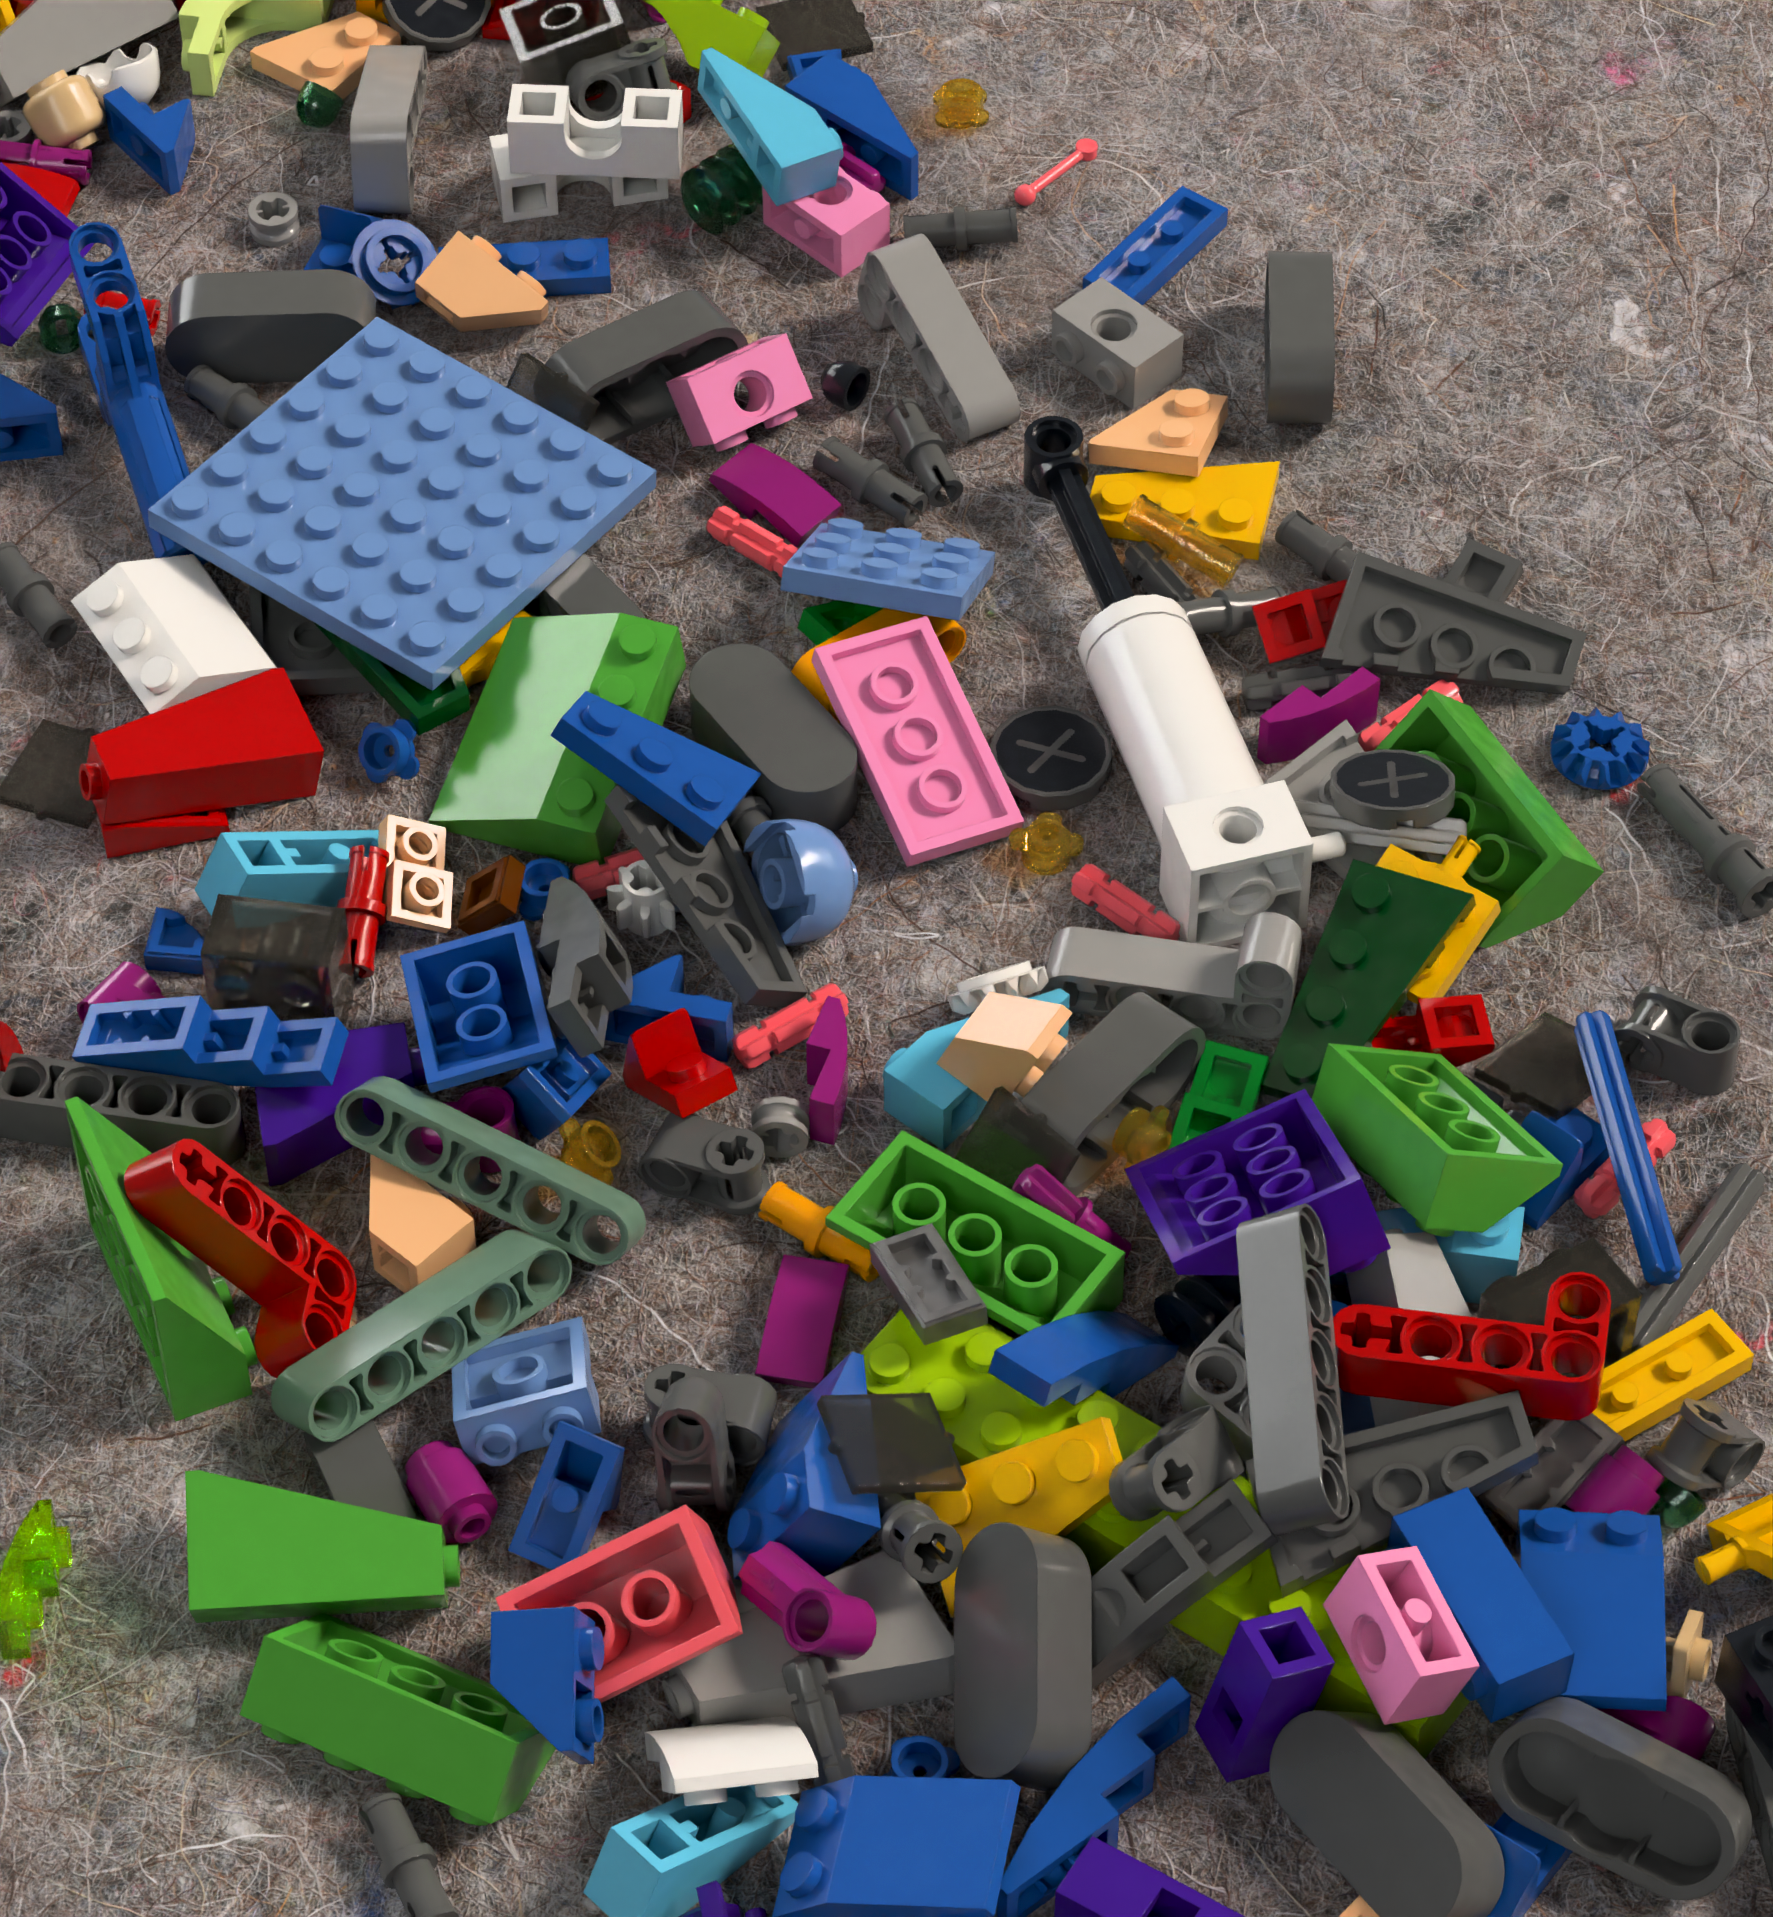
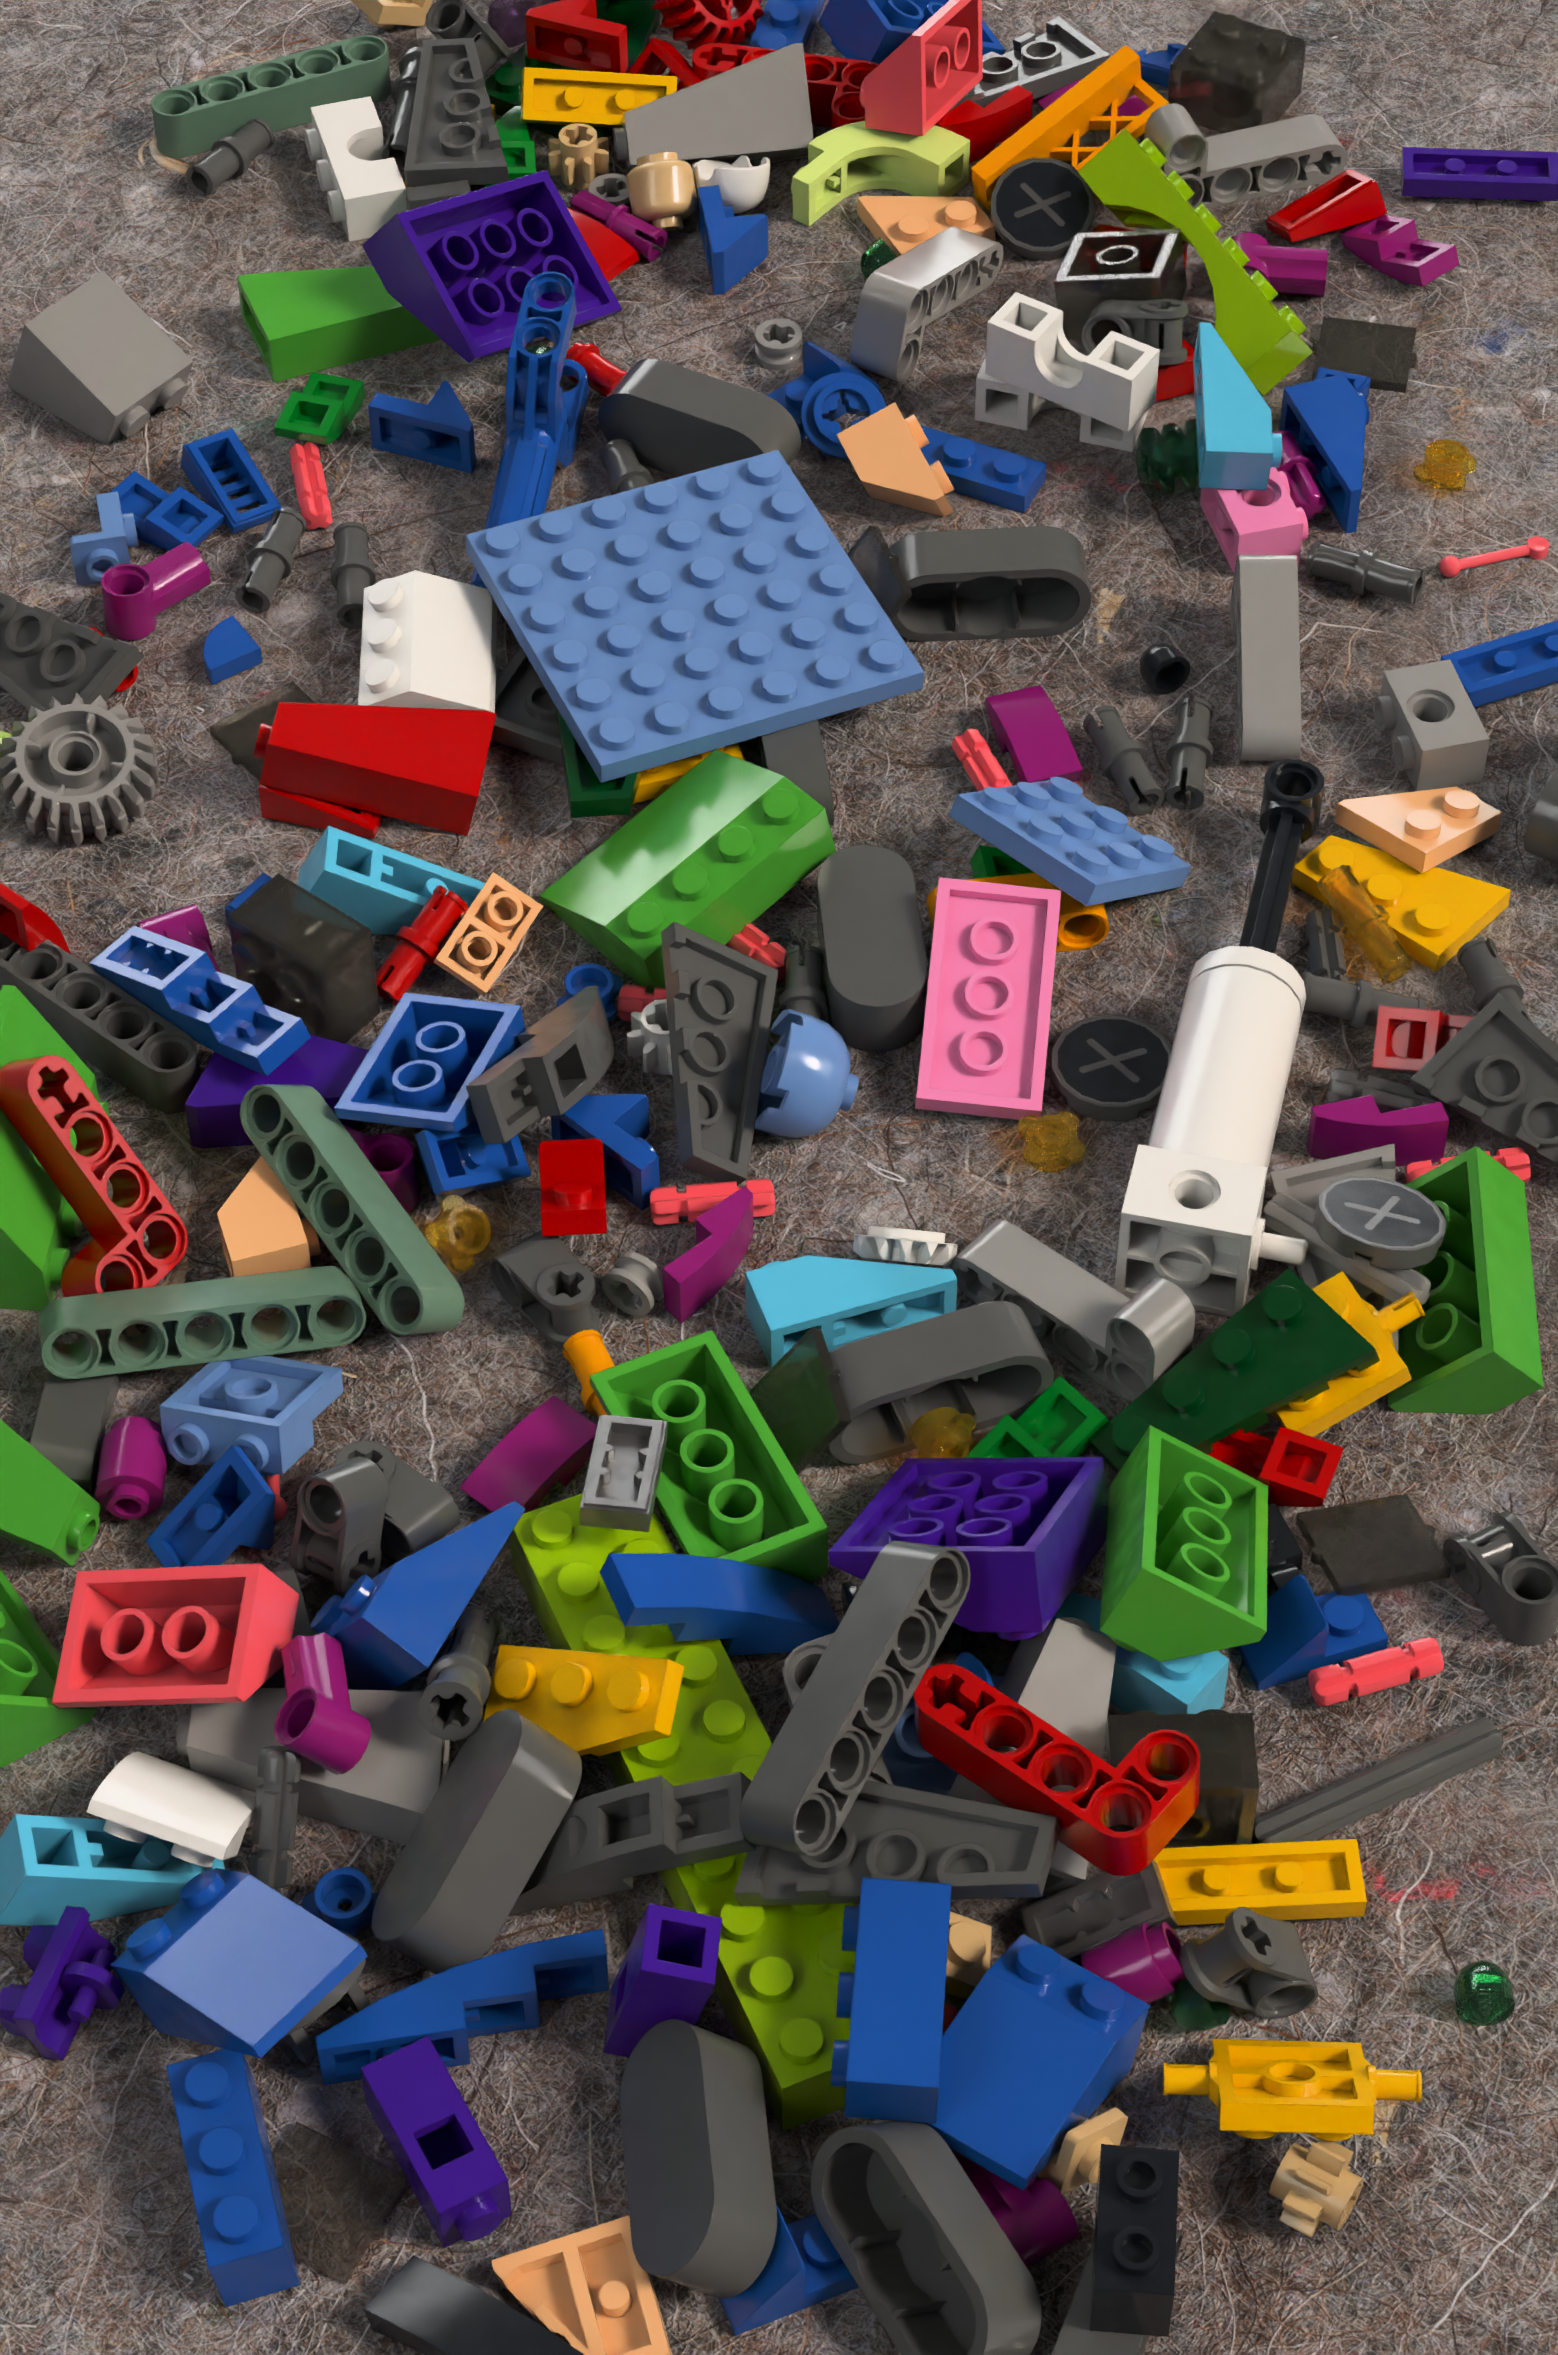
camera: 30 degrees right, 0 degrees up
blue plate [358,719,420,783] -> none
reddish brown tile [457,855,526,936] -> none
blue slope [490,1606,604,1765] -> none
blue wing [550,691,761,847] -> none
bright pink brick [666,333,813,452] -> none
clear smoke piece [817,1393,967,1495] -> none
light nougat slope [936,992,1073,1110] -> none
magenta axle [1012,1164,1132,1259] -> none
coral axle [1071,864,1181,941] -> none
dark grey piece [1109,1405,1246,1521] -> none
bright pink brick [1323,1546,1480,1725] -> none
blue axle [1574,1010,1682,1286] -> none

